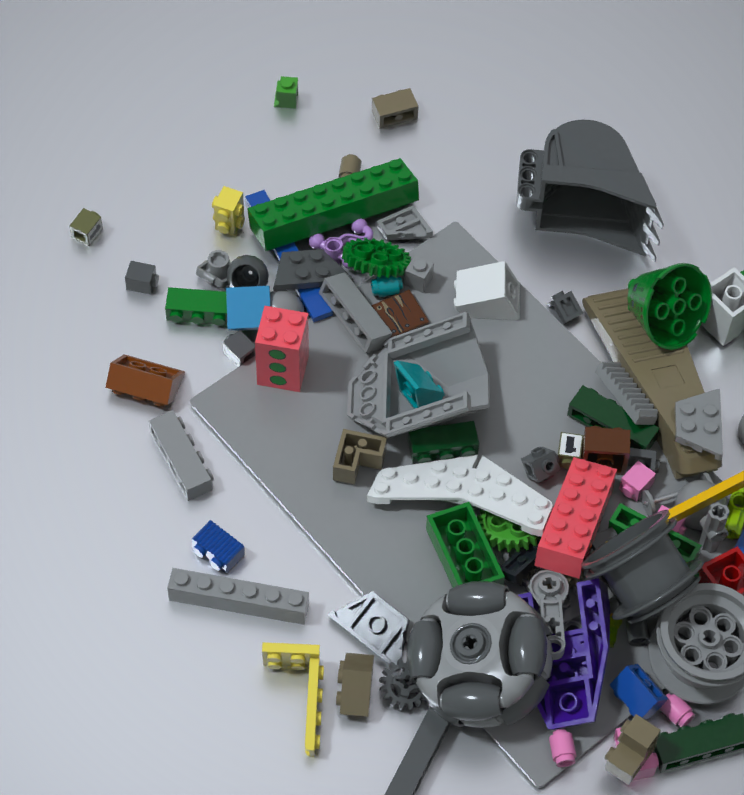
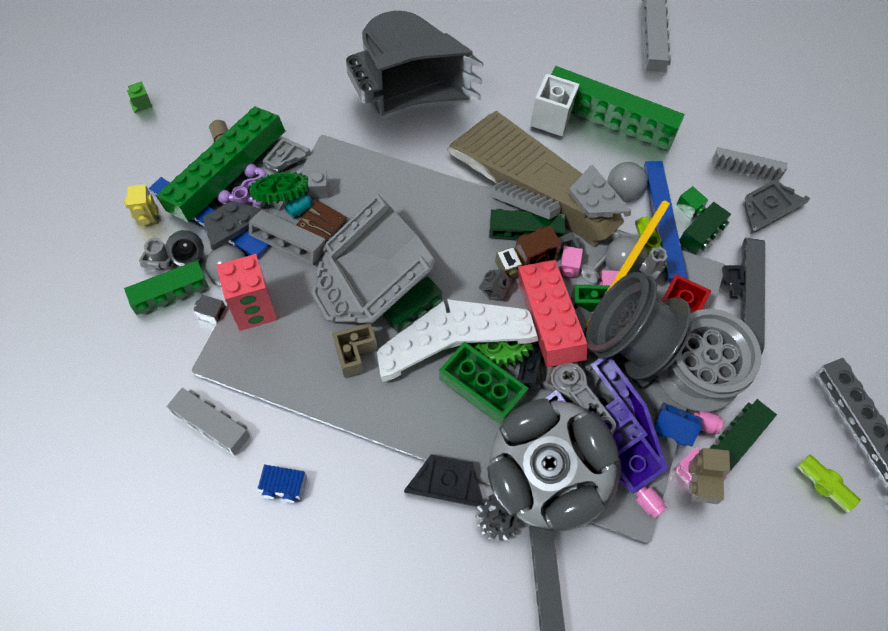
camera: 30 degrees left, 5 degrees up
olive brick [69,208,103,246] -> none
dark orange slope [105,354,185,406] -> none
dark grey brick [125,261,159,295] -> none
light grey brick [167,568,309,625] -> none
dark azure tile [226,286,270,331] -> none
light yellow bracket [262,642,324,757] -> none
dark tan brick [336,653,374,717] -> none
dark tan brick [372,88,418,129] -> none
teal slope [394,360,445,409] -> none
white slope [454,261,520,320] -> none
dark grey bracket [547,291,583,324] -> none
green cone [627,263,712,350] -> none

